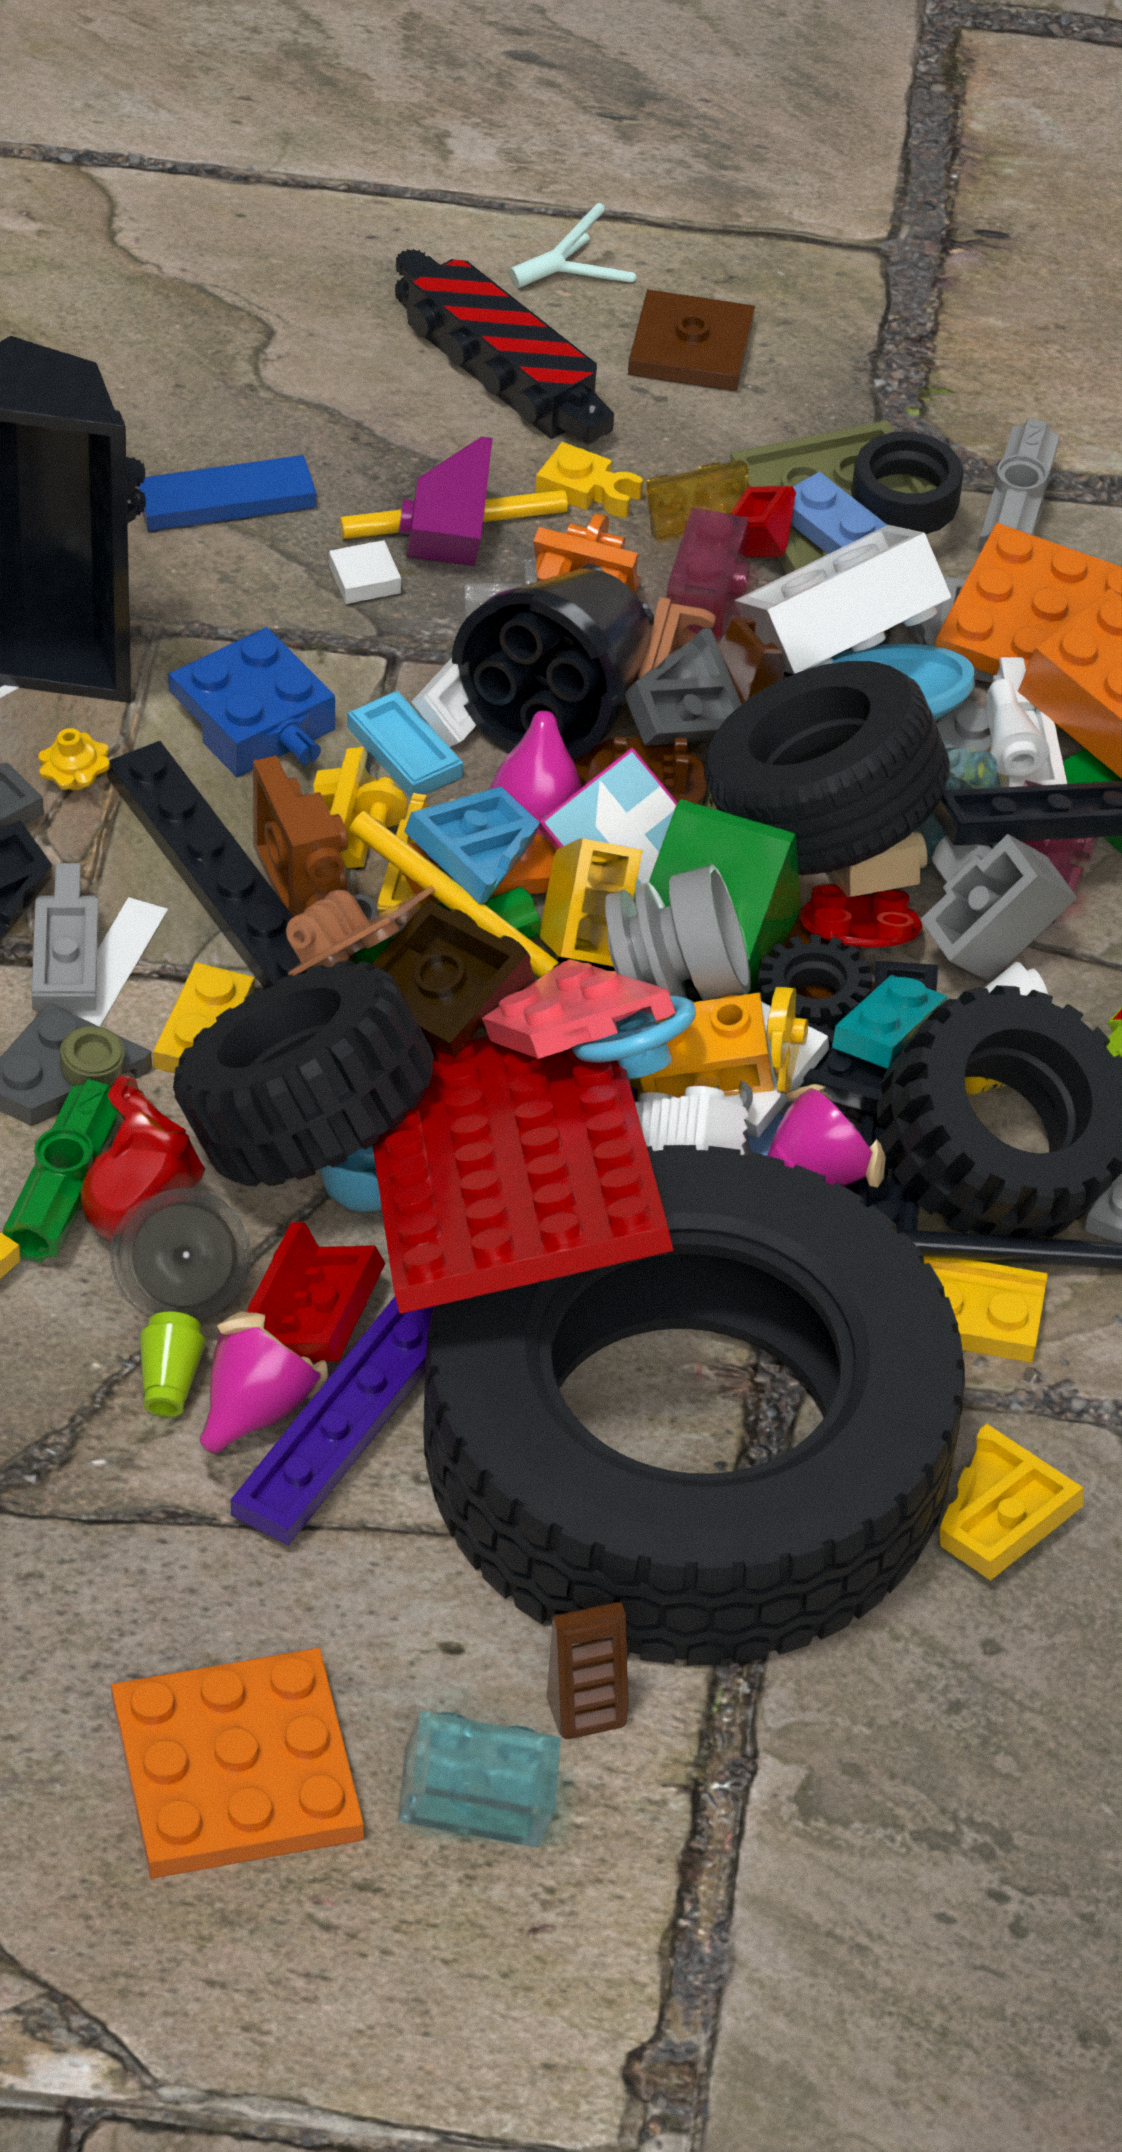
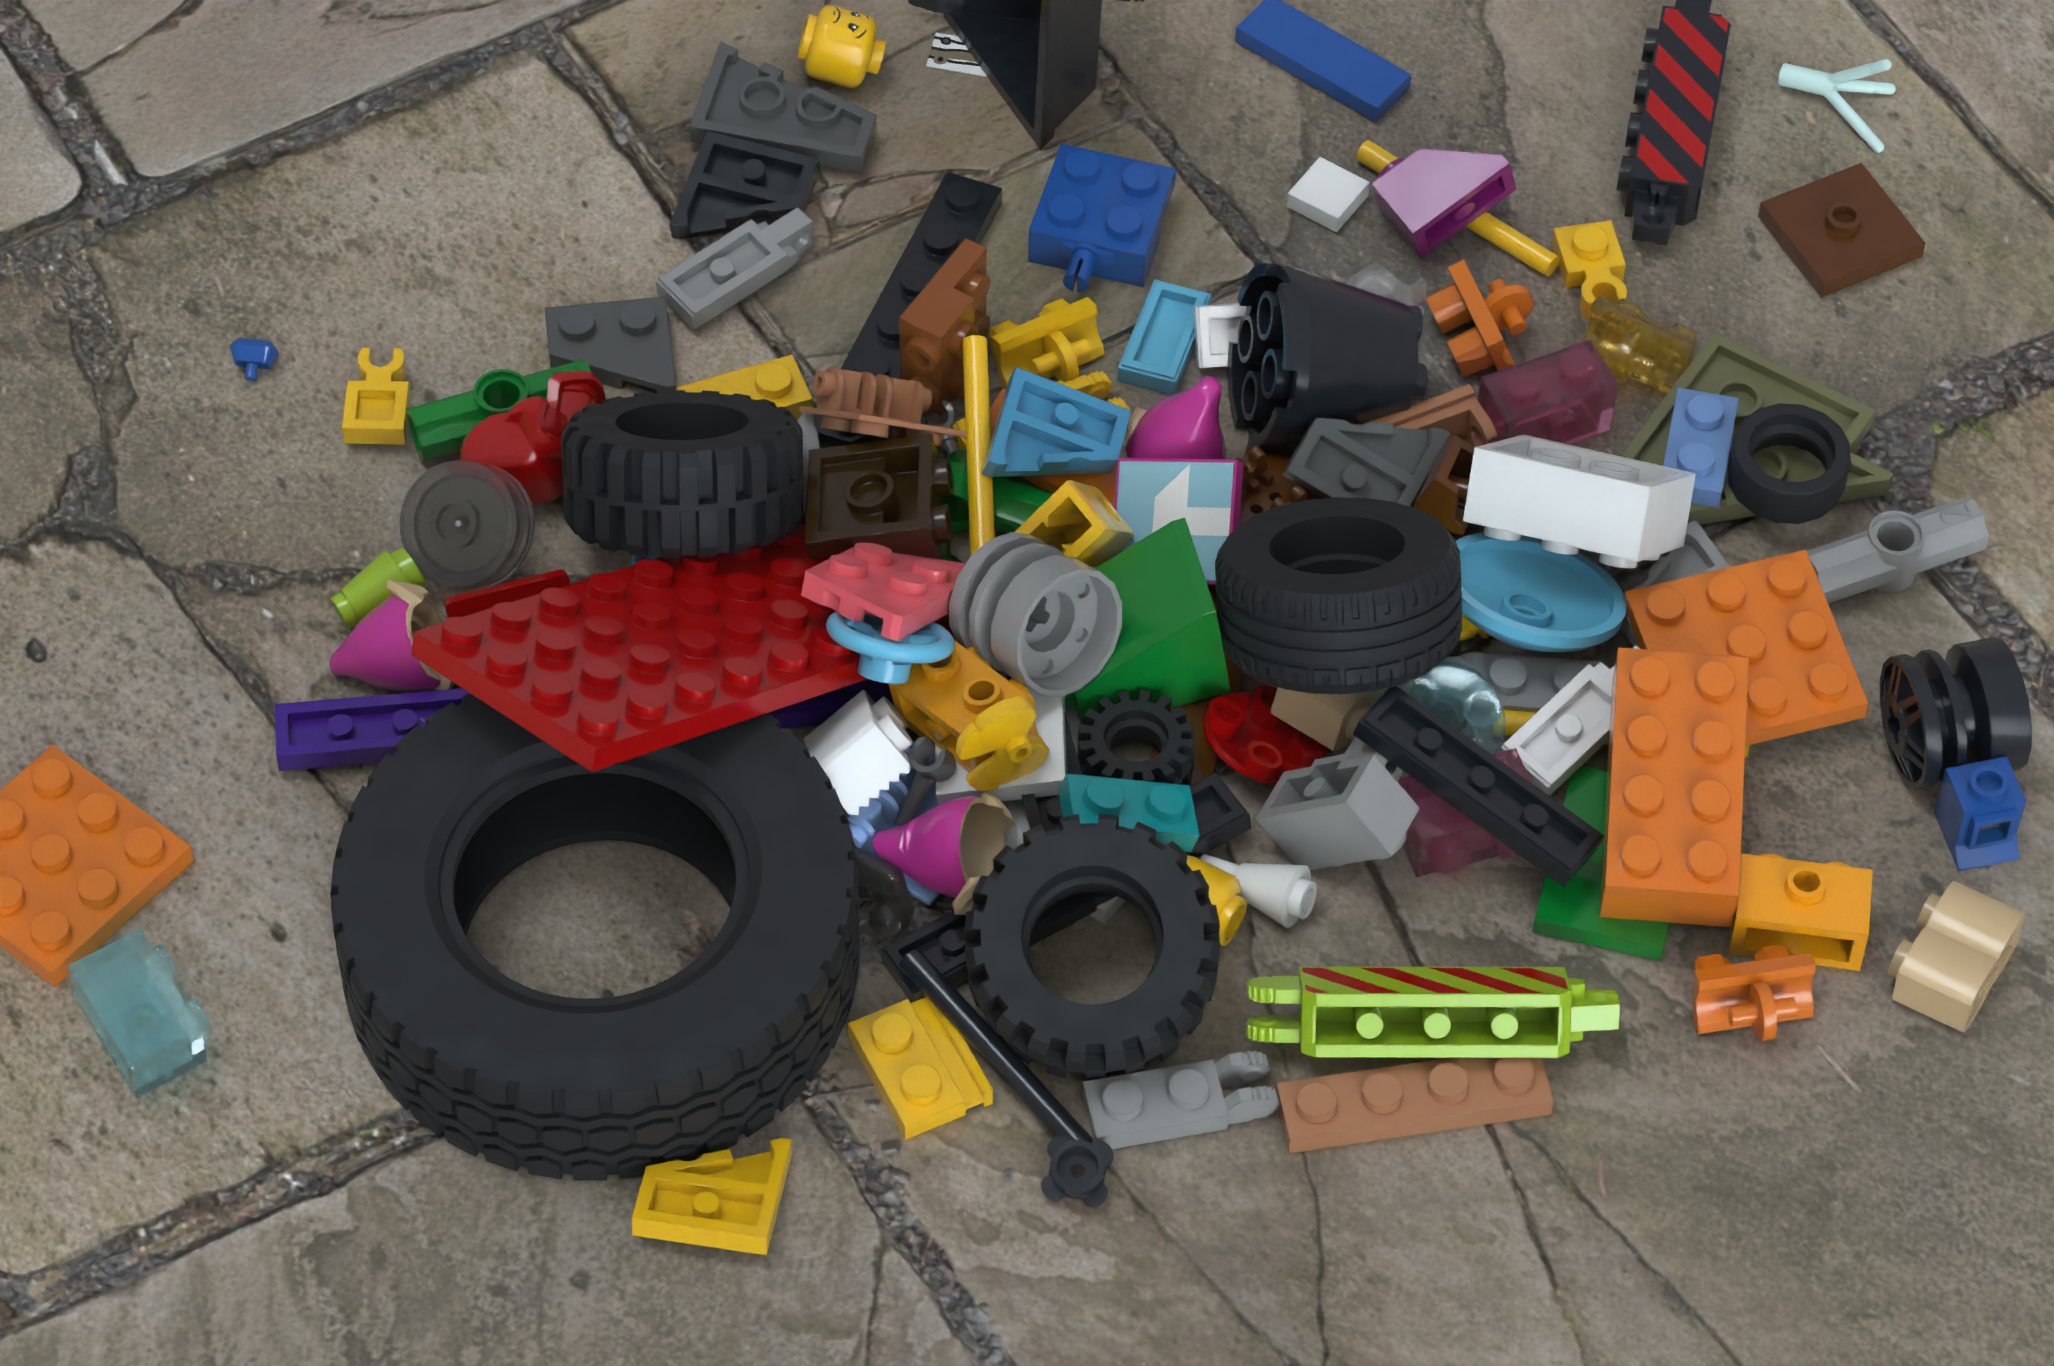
camera: 55 degrees right, 5 degrees up
yellow plant [38,728,110,791] -> none
olive tile [59,1026,125,1086] -> none
white sticker [66,897,168,1027] -> none
reddish brown slope [547,1602,628,1739] -> none
red slope [722,486,796,557] -> none
white cone [990,679,1050,776] -> none

